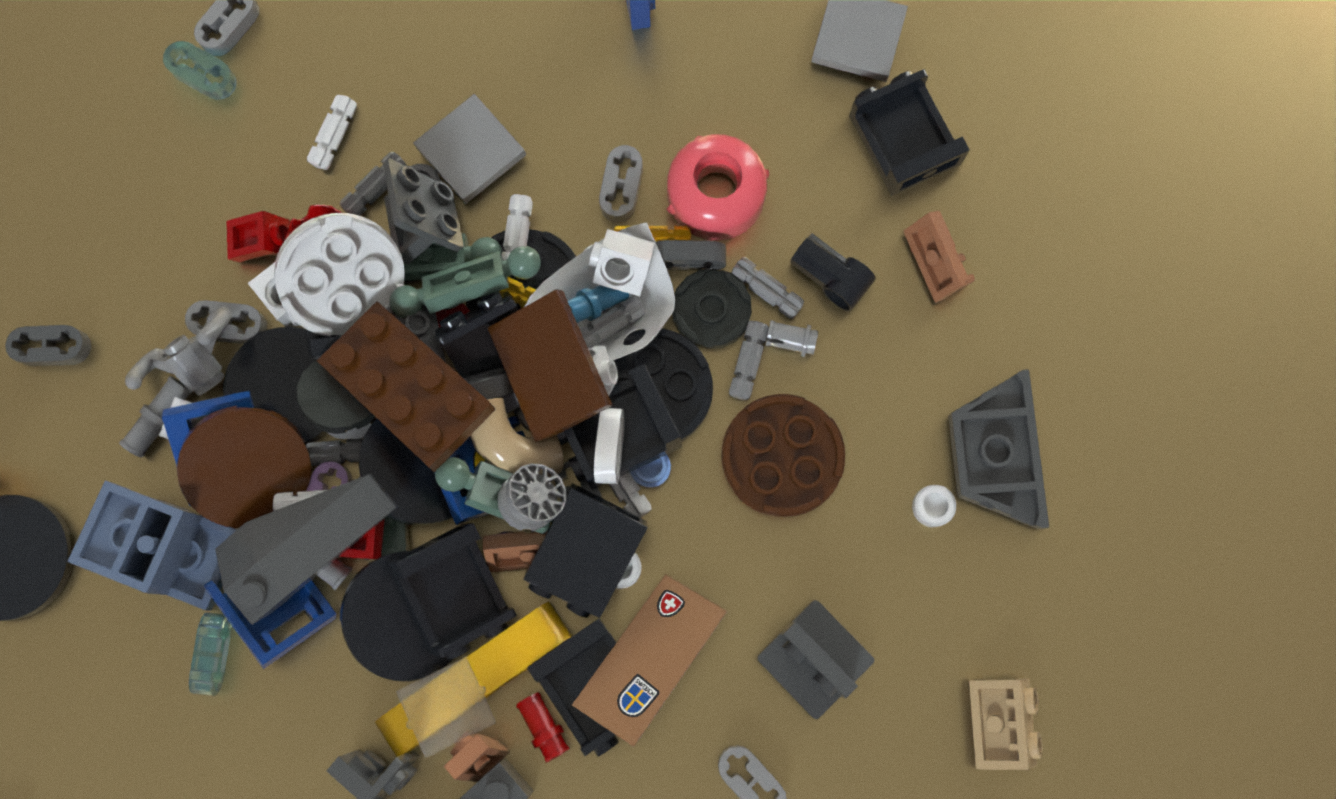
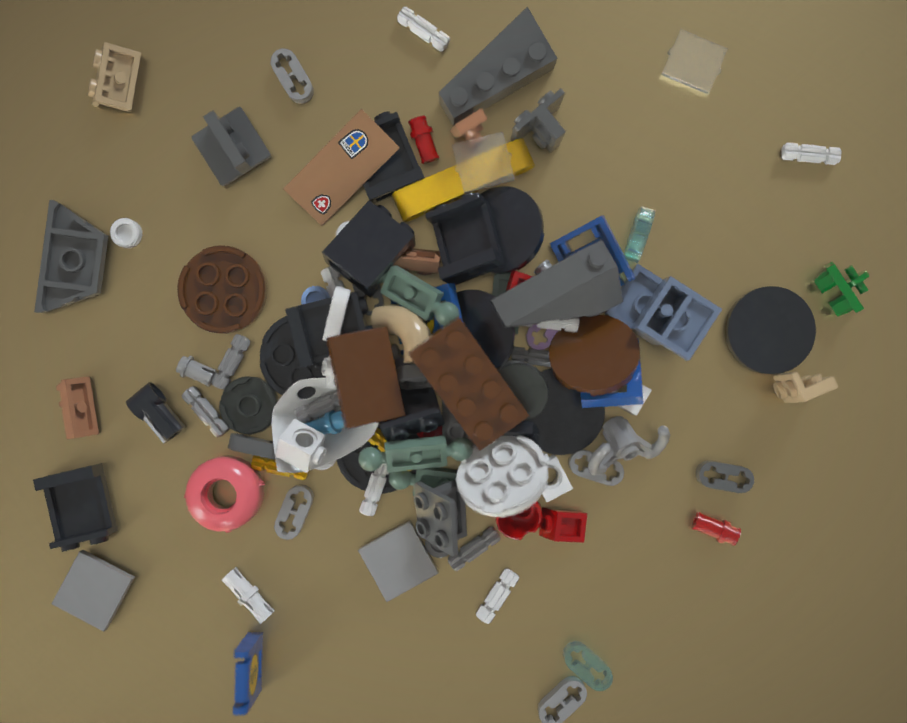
camera: 170 degrees left, 10 degrees up
light grey pin [119,376,193,458] -> none
light grey wheel [498,463,566,532] -> none
none -> white pin [221,567,275,624]
none -> red pin [691,512,741,546]

